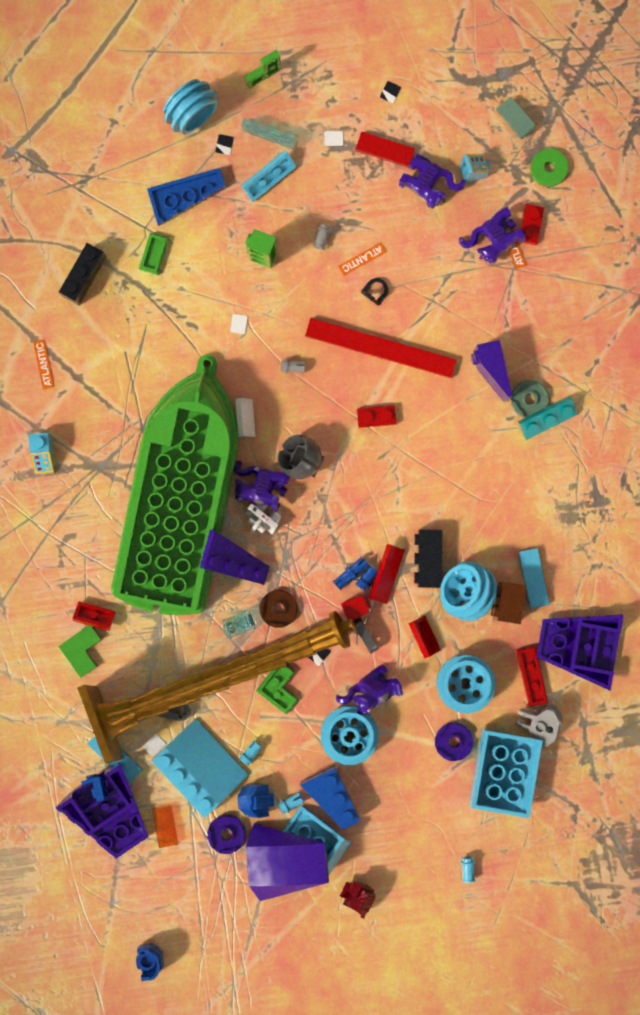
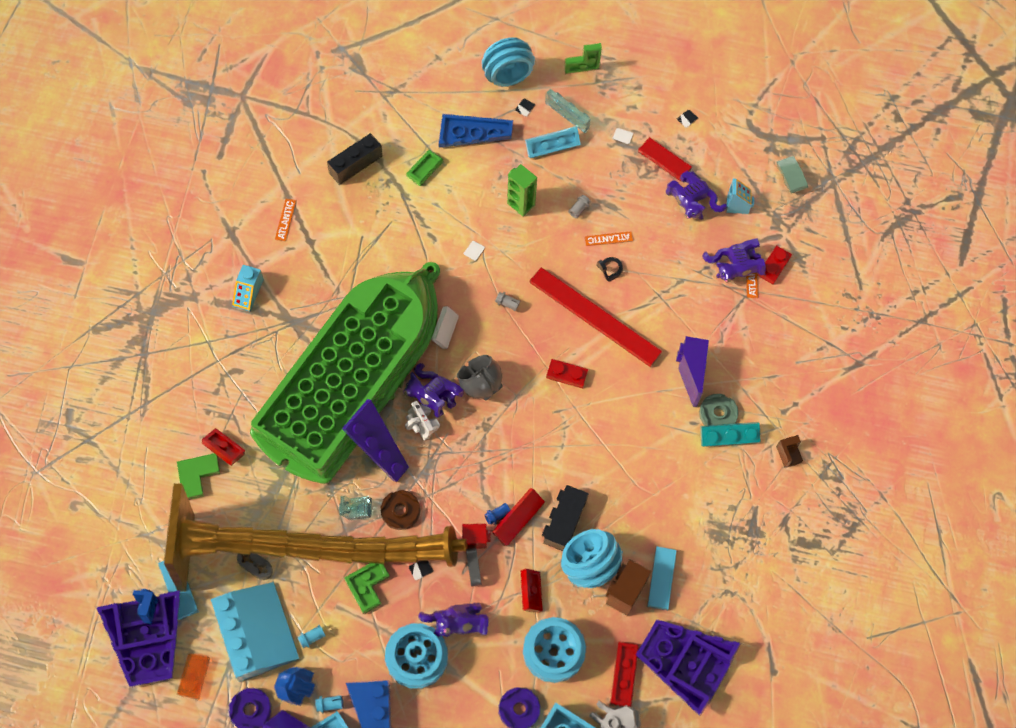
camera: 20 degrees right, 20 degrees down
white sticker [143,734,166,757] -> none
blue pin [332,556,369,591] -> none
bright green tile [530,148,568,187] -> none
none -> reddish brown panel [776,435,803,468]

